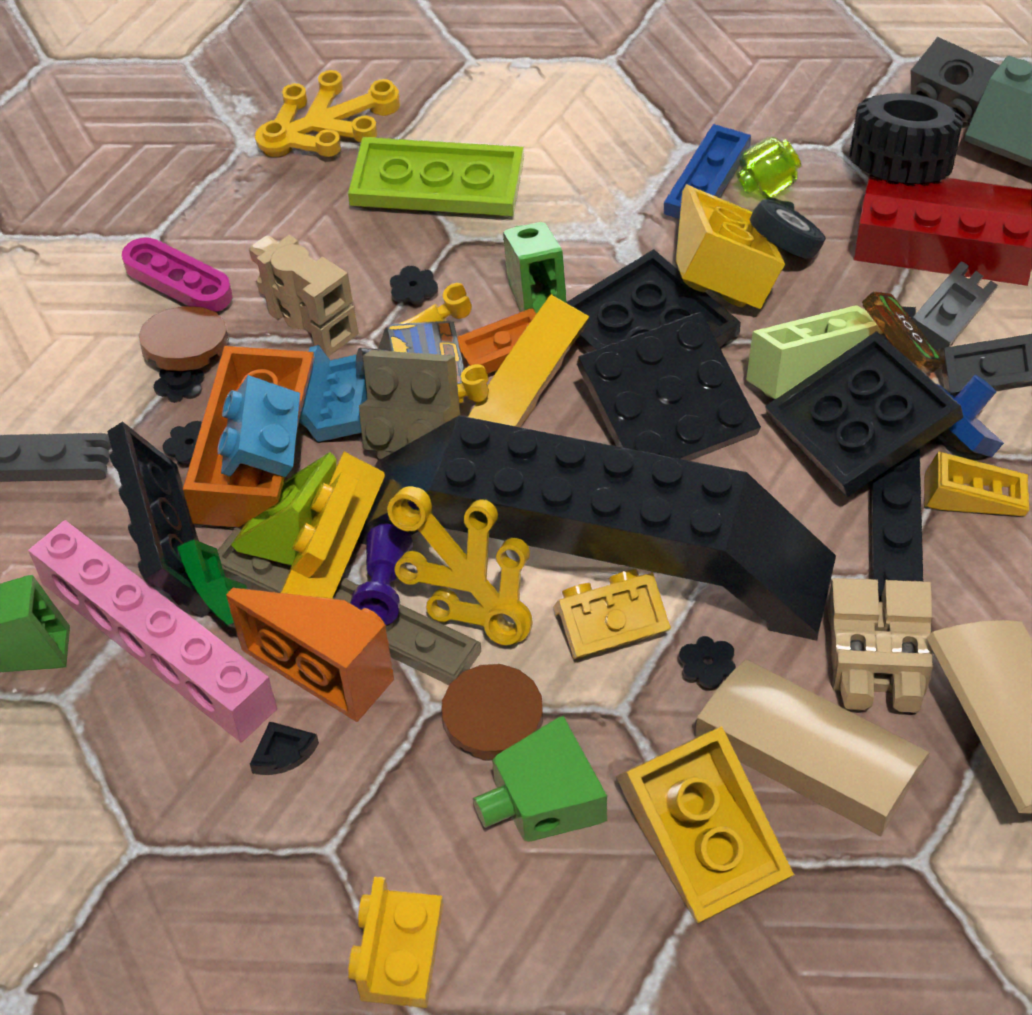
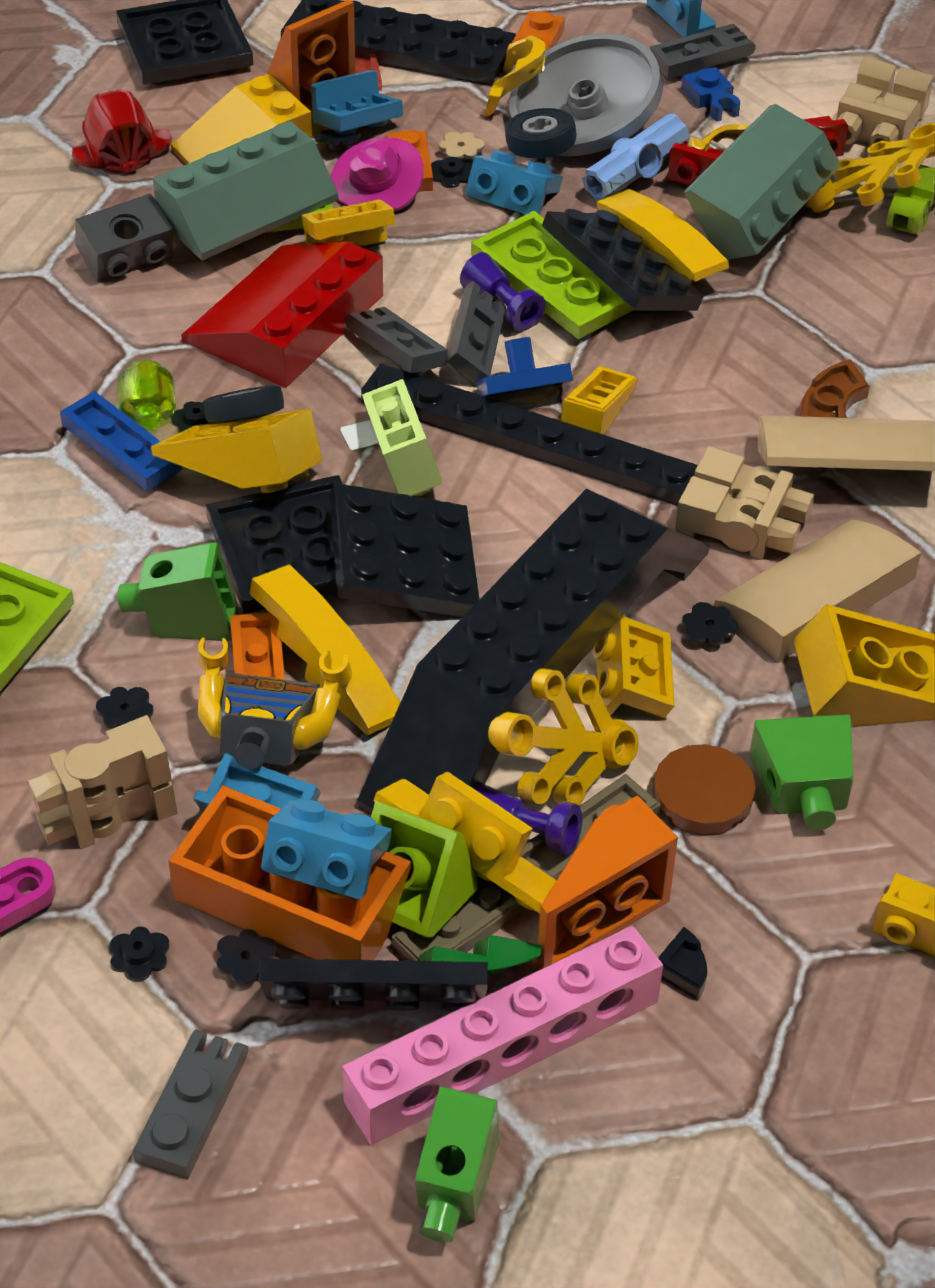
camera: 75 degrees left, 5 degrees down
tile [138,306,229,371] -> none
dark tan plate [359,350,460,459] -> none
black plate [765,331,964,497] -> none
black tyre [849,93,963,184] -> none
clear orange tile [862,291,945,373] -> none

